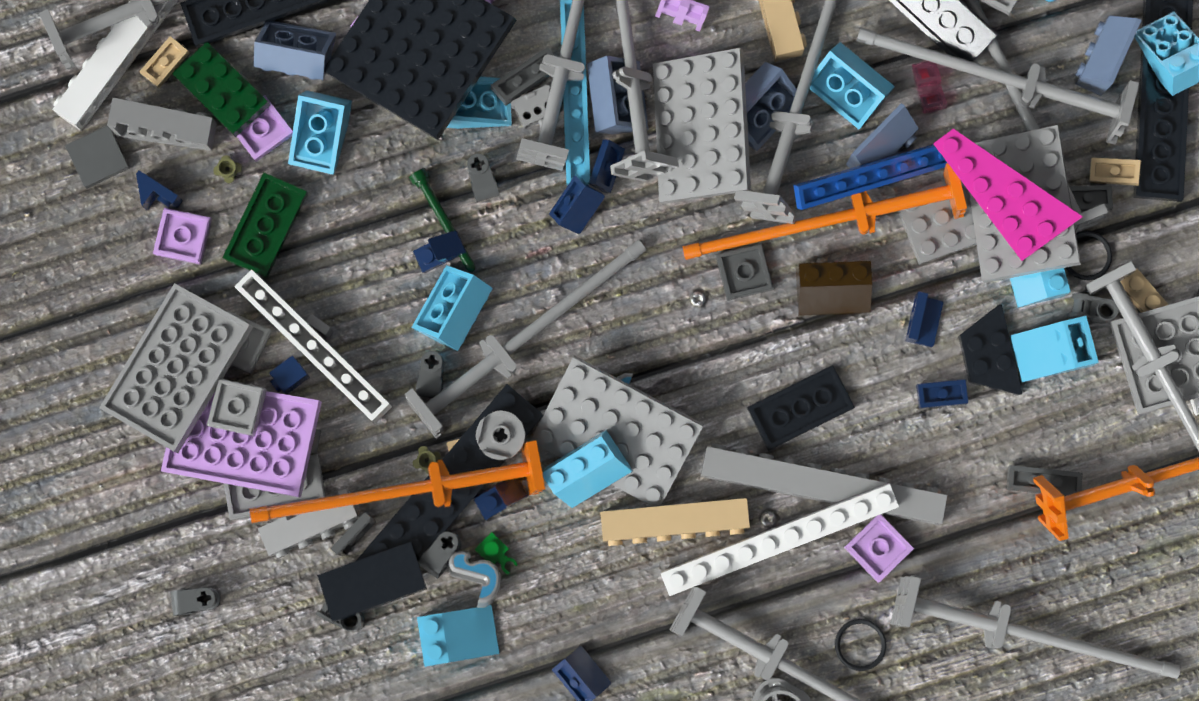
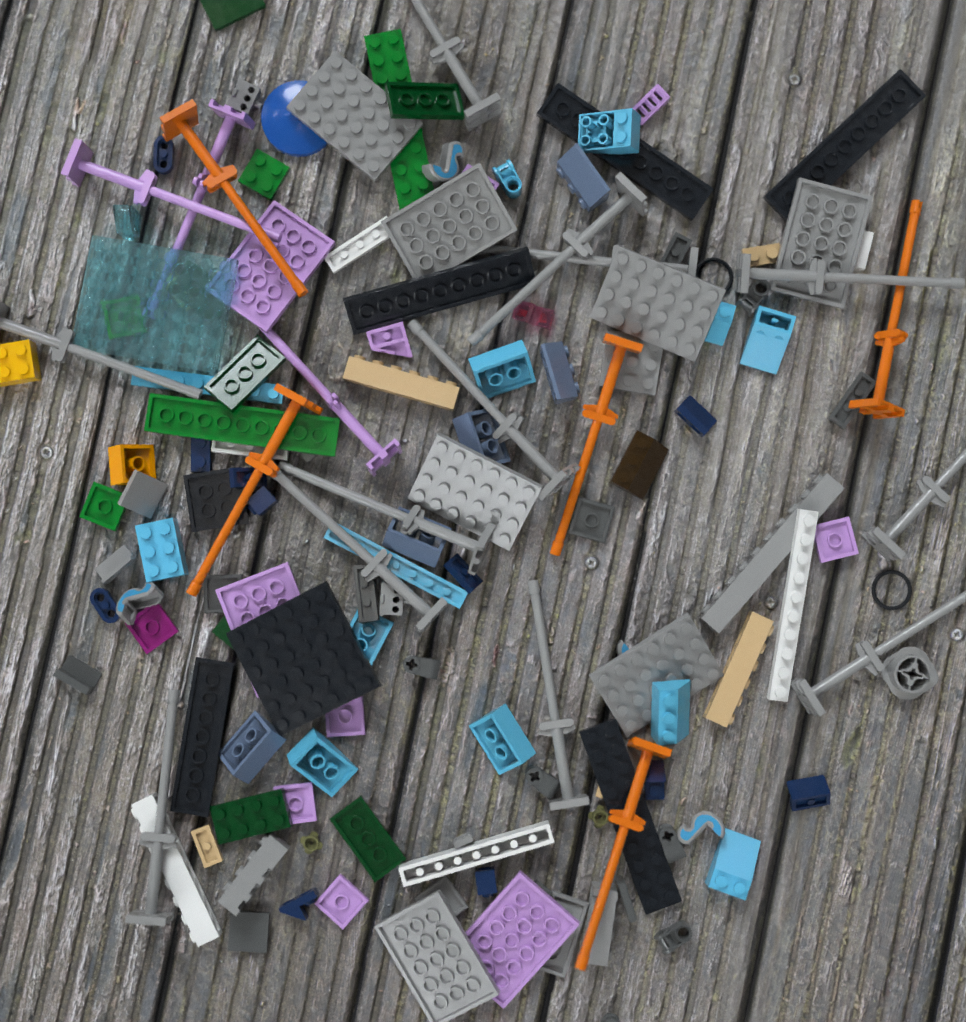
camera: 60 degrees left, 5 degrees up
light grey plate [207,379,267,437] -> none
black tile [317,542,427,623] -> none
dark green piece [409,168,476,272] -> none
dark blue slope [413,231,467,273] -> none
green plate [475,532,518,574] -> none
light grey plate [476,411,526,460] -> none
dark blue panel [549,175,605,234] -> none
black tile [747,365,855,451] -> none
blue plate [793,144,947,210] -> none
dark blue plate [916,379,968,409] -> none
dark pink wing [933,129,1083,261] -> none
black wing [958,304,1022,396] -> none
tan plate [1089,158,1141,186] -> none
none -> lavender tile [325,696,366,737]

